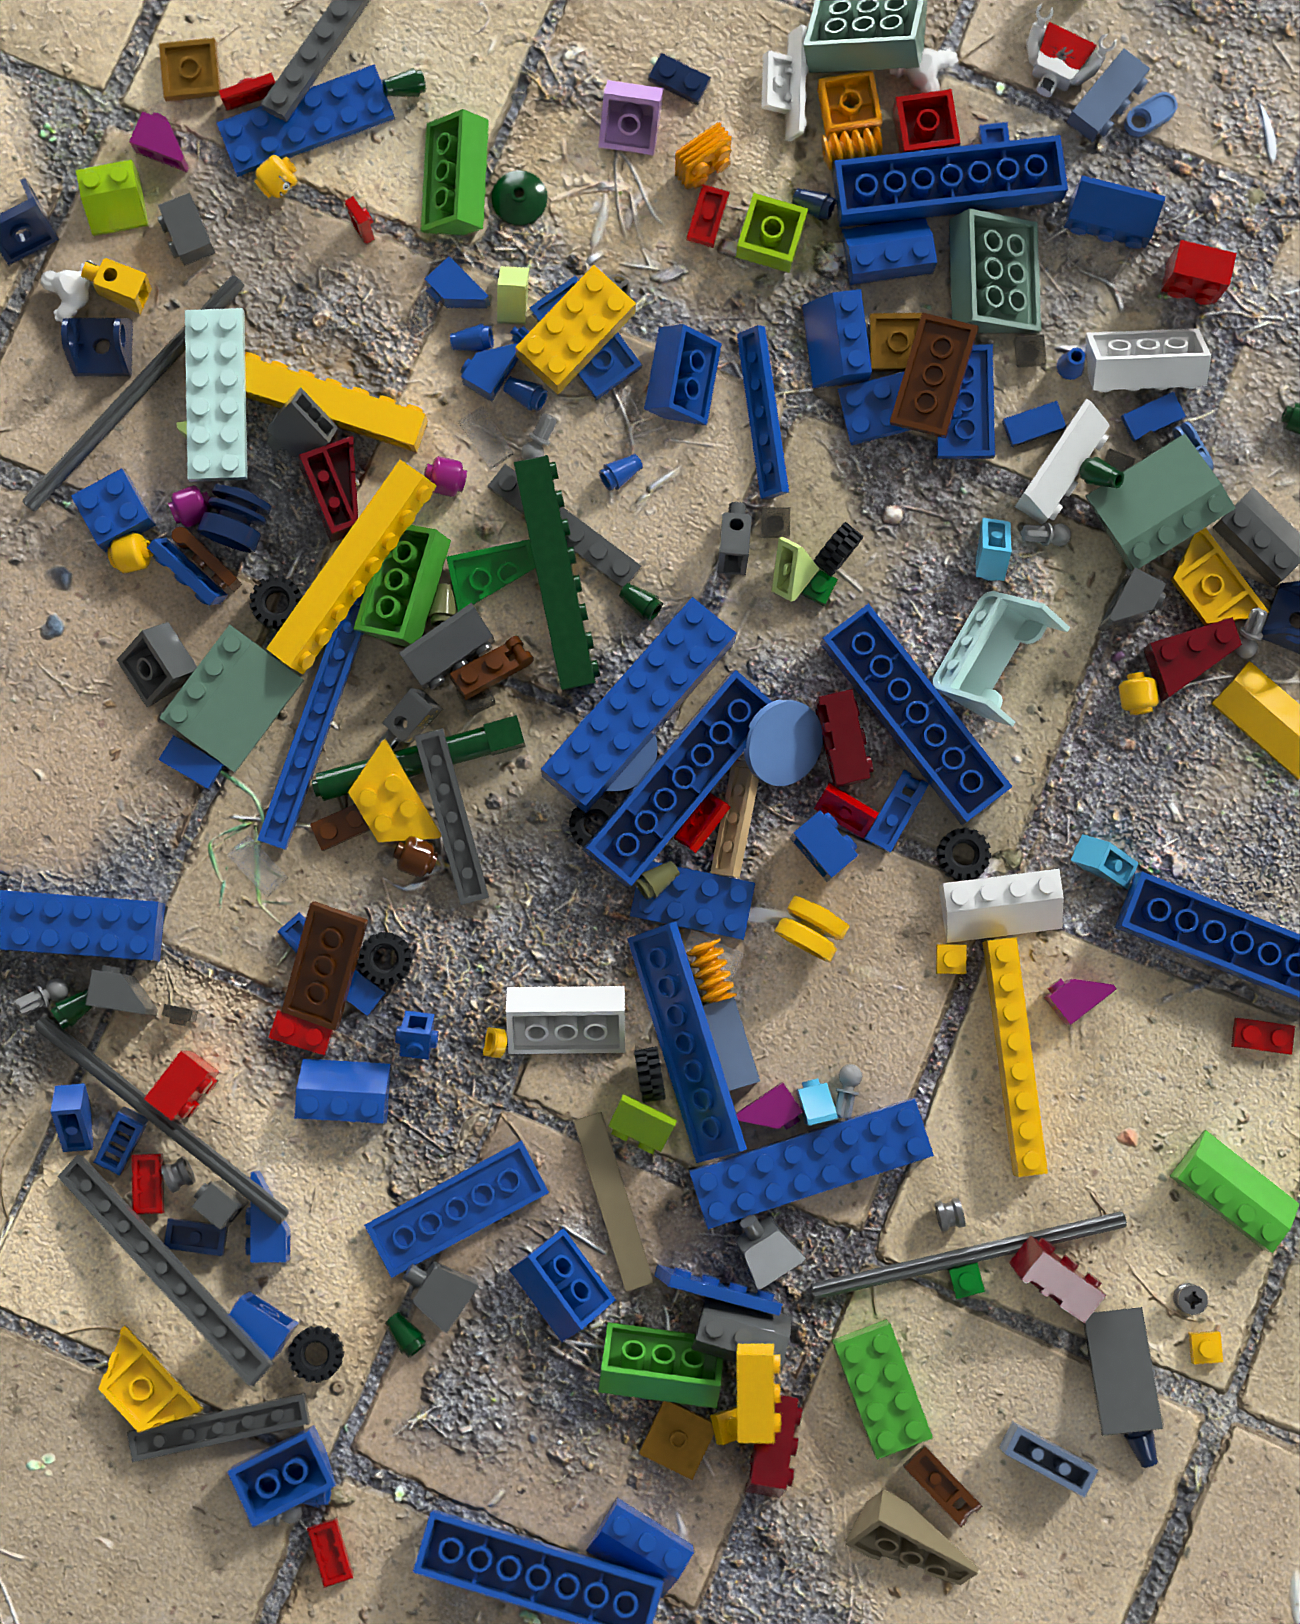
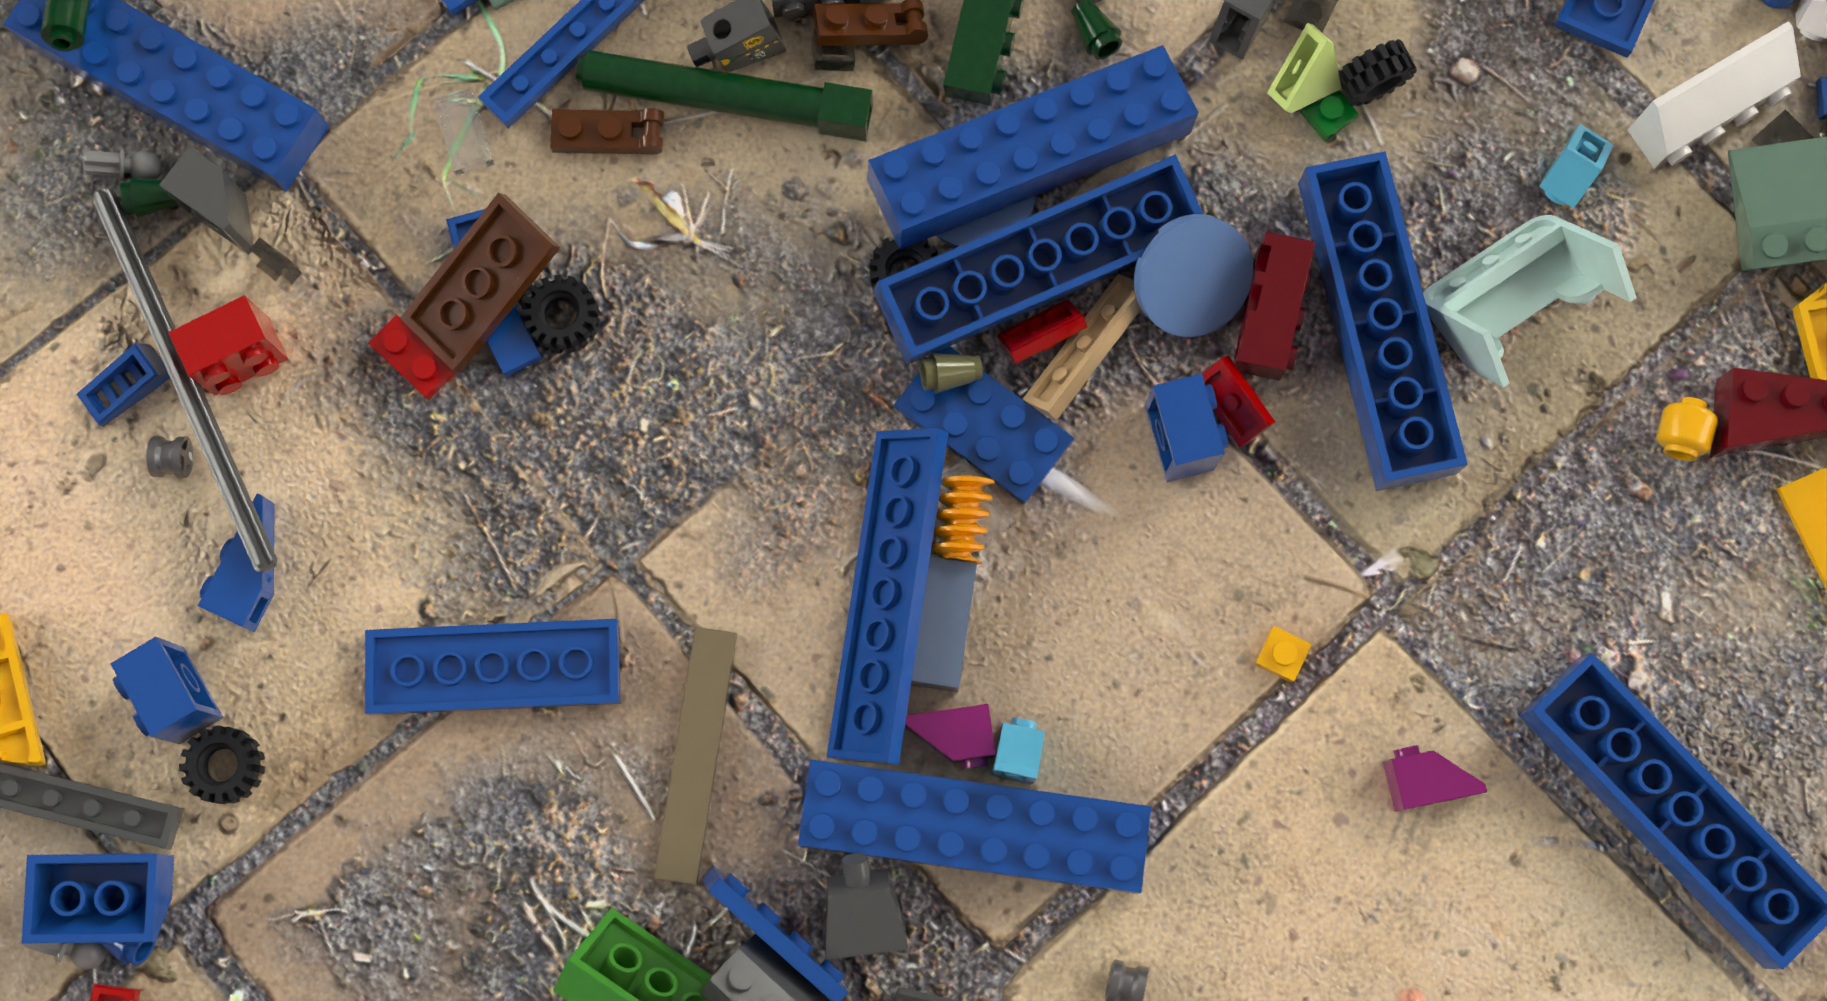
camera: 30 degrees right, 5 degrees down
blue slope [50,1083,93,1152] -> none
dark grey plate [57,1155,274,1386] -> none
red plate [131,1153,164,1214] -> none
dark blue plate [164,1218,228,1256] -> none
dark grey brick [192,1180,249,1230] -> none
blue slope [294,1059,391,1124] -> none
yellow wing [348,738,442,842] -> none
dark green cone [385,1312,427,1358] -> none
reddish brown head [393,836,438,878] -> none
blue brick [395,1010,439,1060] -> none
dark grey torso [403,1261,479,1334] -> none
dark grey plate [414,728,489,905] -> none
yellow tile [483,1027,507,1058] -> none
white slope [506,986,625,1054] -> none
blue slope [509,1228,616,1342] -> none
lime slope [608,1094,677,1154] -> none
black tyre [634,1046,666,1103] -> none
yellow wheel [774,895,850,963] -> none
light grey axle [835,1064,862,1119] -> none
blue plate [865,769,929,854] -> none
black tyre [936,827,991,881] -> none
white slope [939,869,1064,943] -> none
yellow brick [982,937,1048,1177] -> none
blue tile [1002,401,1067,447] -> none
light grey axle [1020,523,1071,546] -> none
medium azure slope [1071,834,1139,889] -> none
dark green cone [1080,457,1124,489] -> none
dark grey slope [1098,568,1166,632] -> none
red plate [1231,1018,1295,1055] -> none

